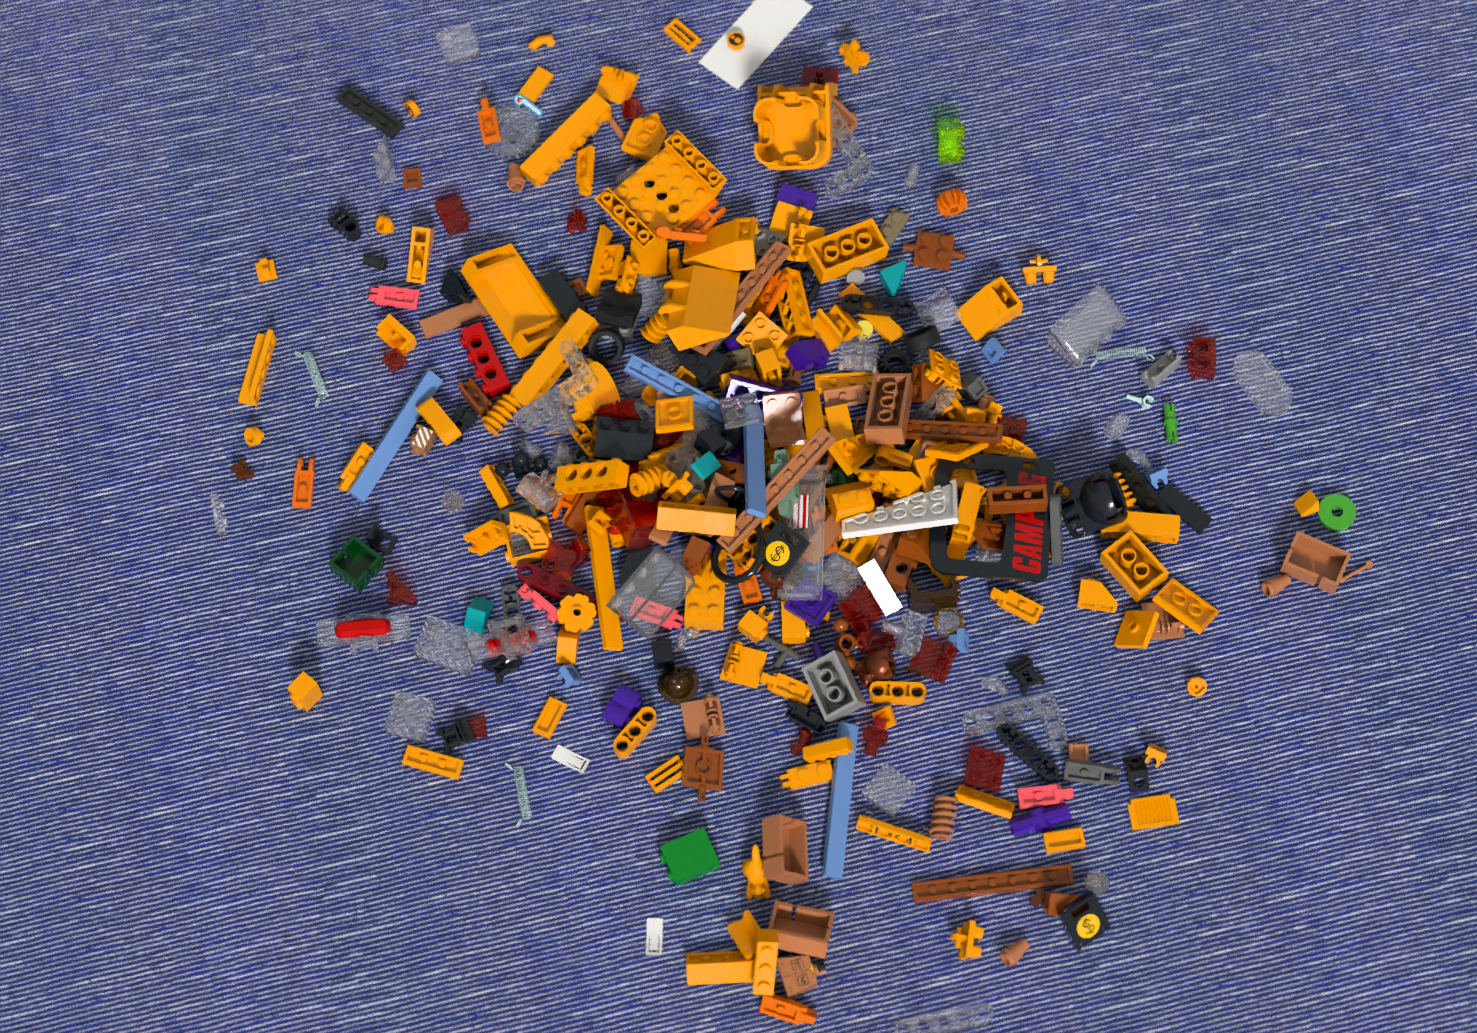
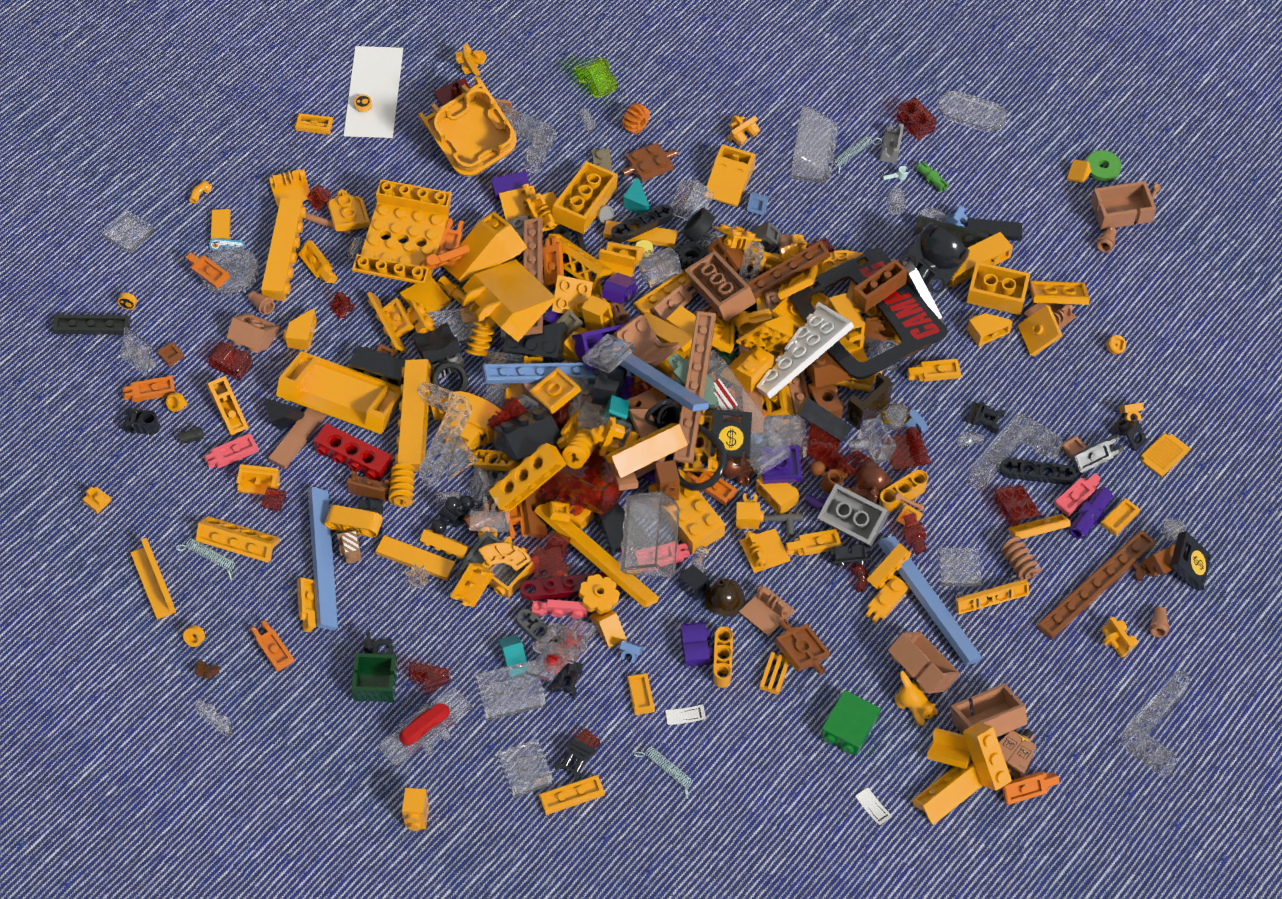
camera: 40 degrees left, 10 degrees down
none -> orange hinge [123,375,176,402]
none -> light orange fence [195,516,280,563]
none -> nougat slope [226,313,281,353]
none -> light orange slope [283,309,317,350]
none -> light orange tile [376,535,456,581]
none -> nougat hinge [893,492,924,511]

